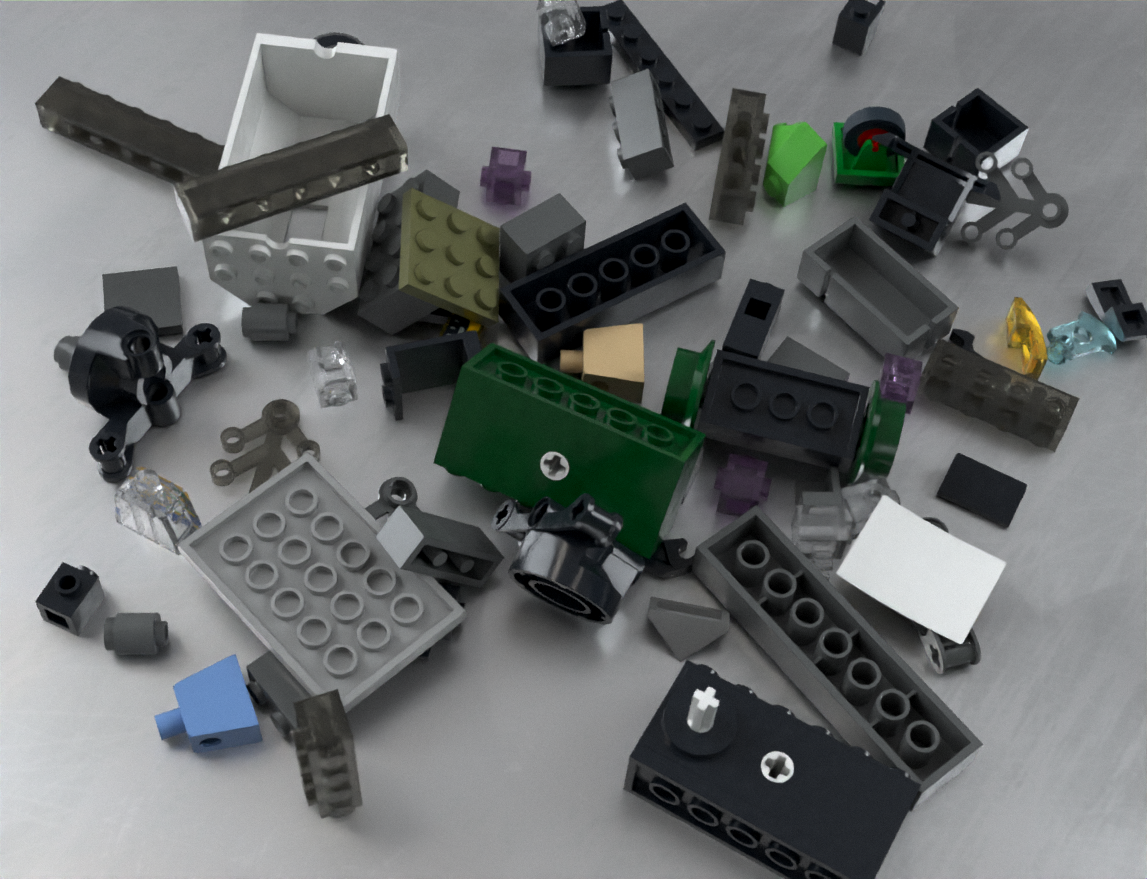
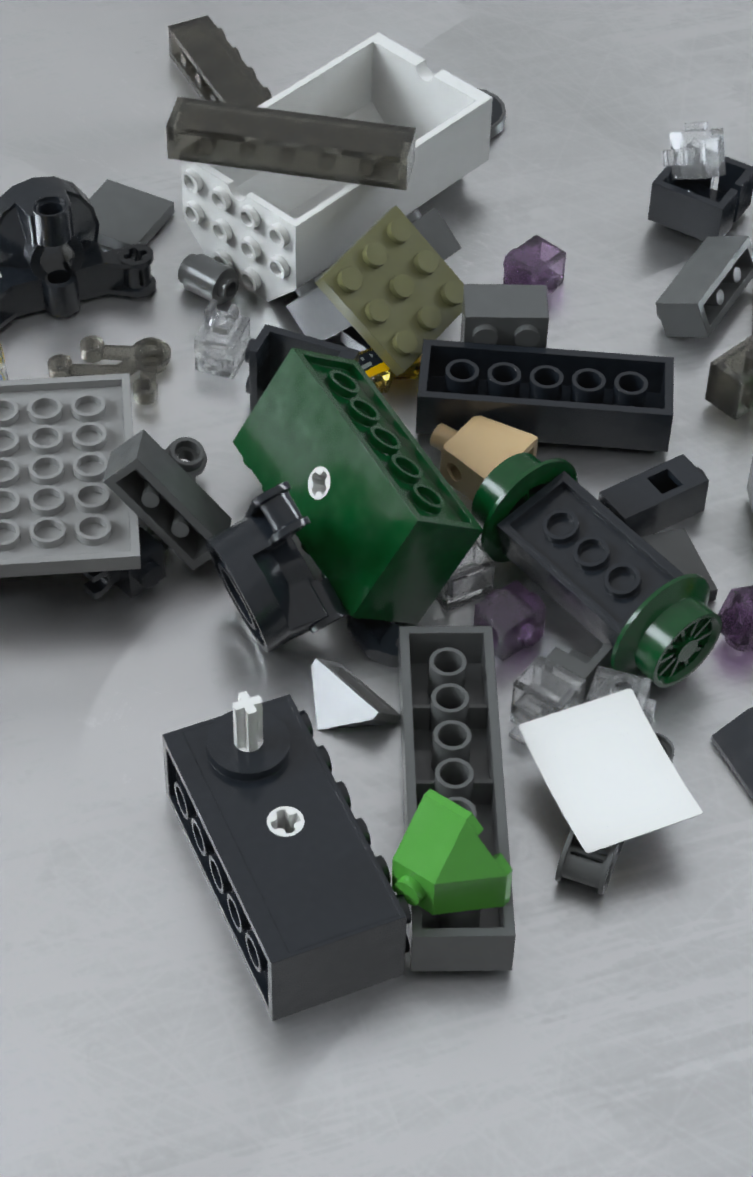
camera: 40 degrees right, 10 degrees down
none -> bright green slope [392,789,513,915]

